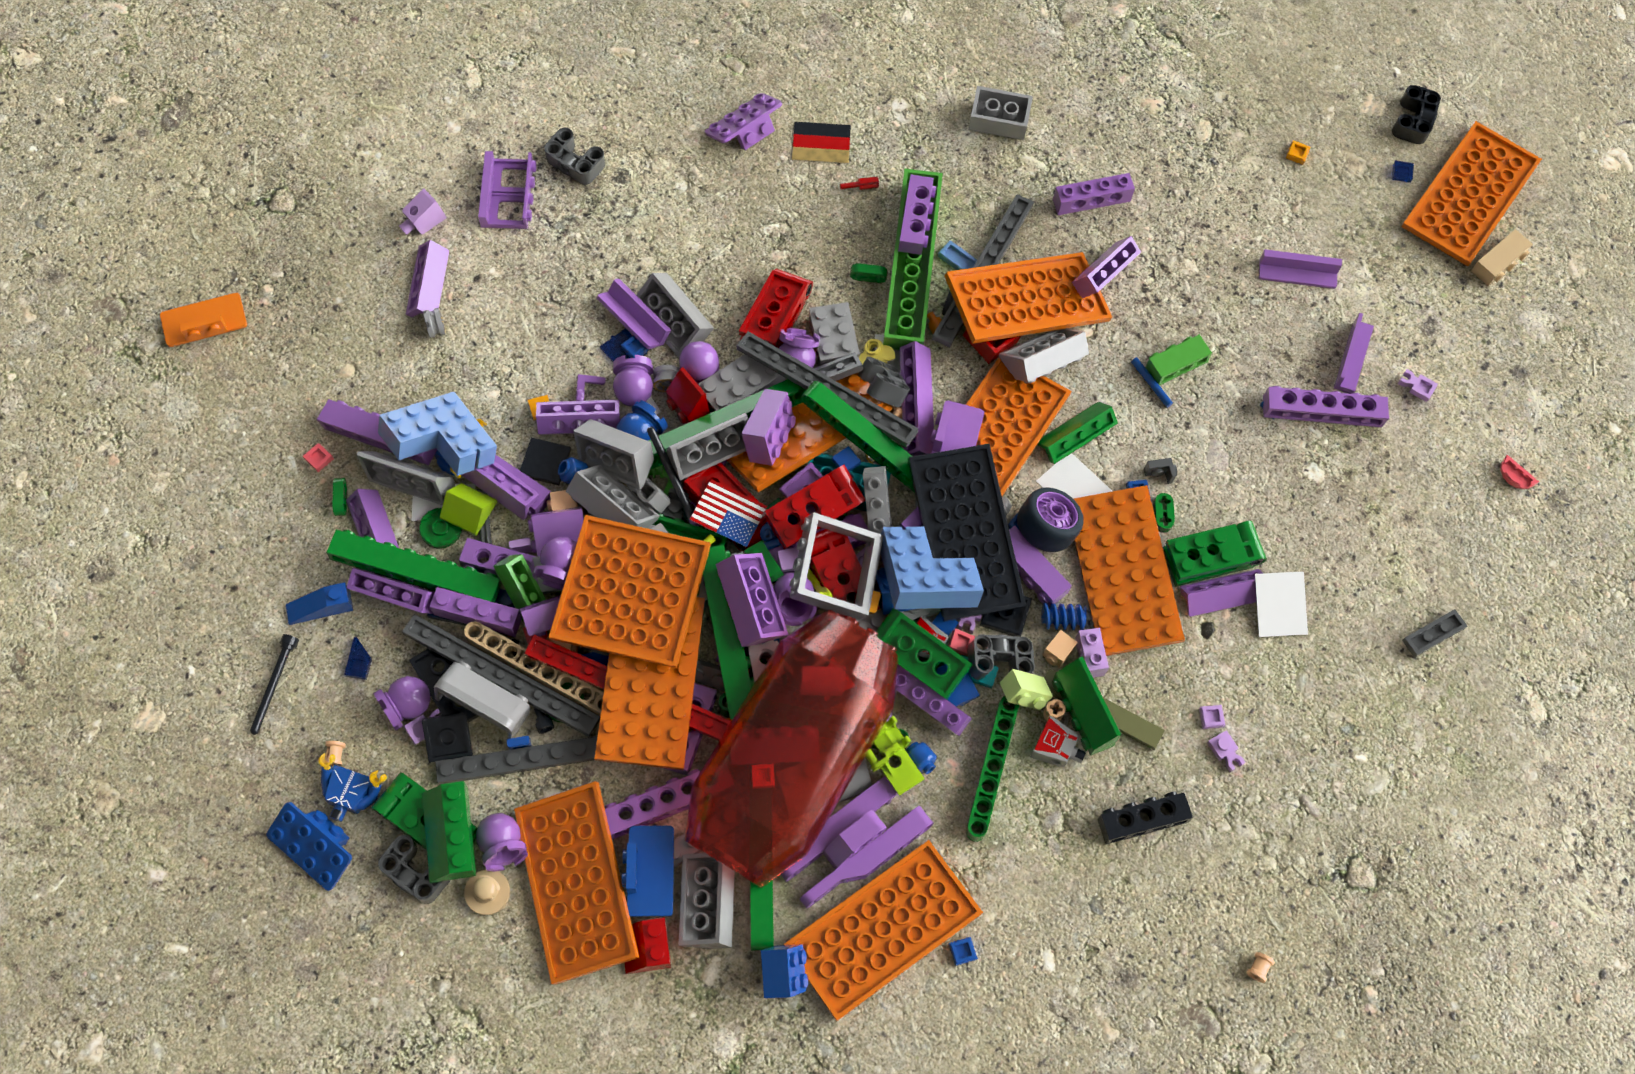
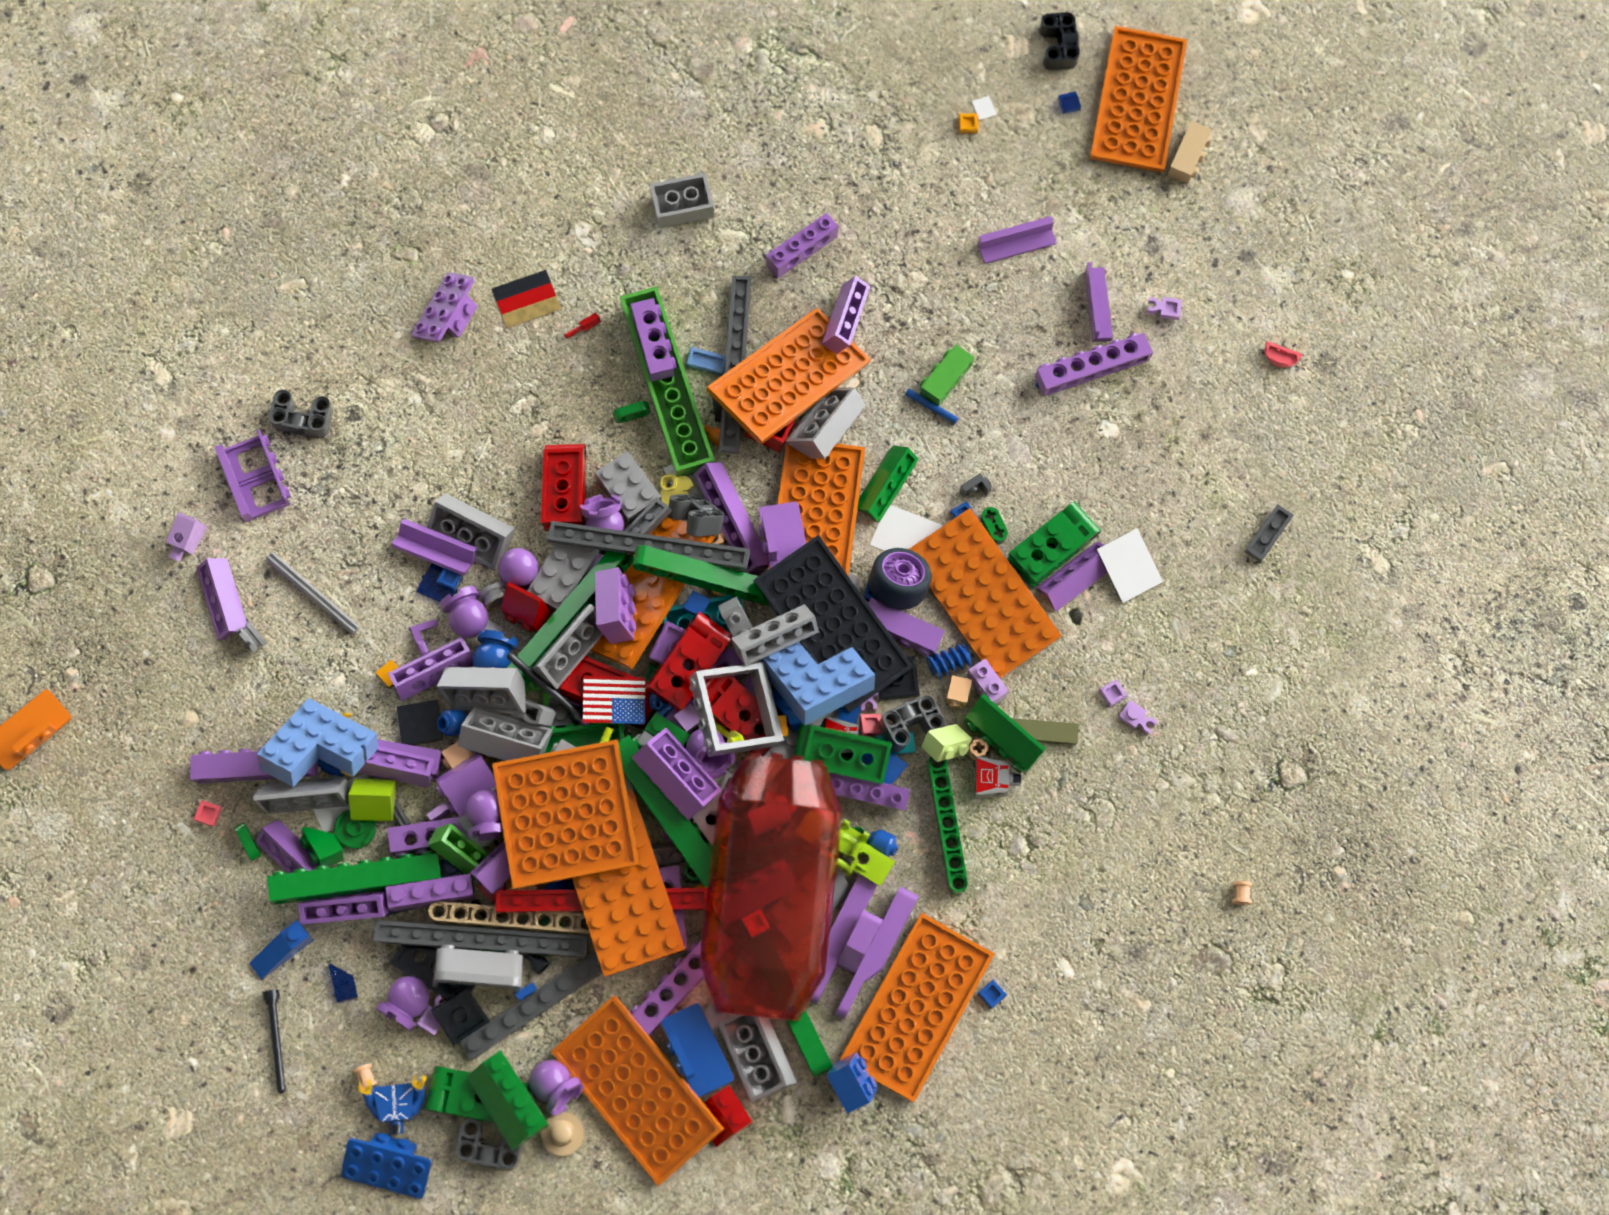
camera: 25 degrees left, 5 degrees up
black brick [1097,791,1193,845] -> none
none -> light grey axle [266,552,359,635]
none -> green slope [300,827,344,867]
none -> light grey brick [731,604,819,666]
none -> white sticker [972,96,997,120]

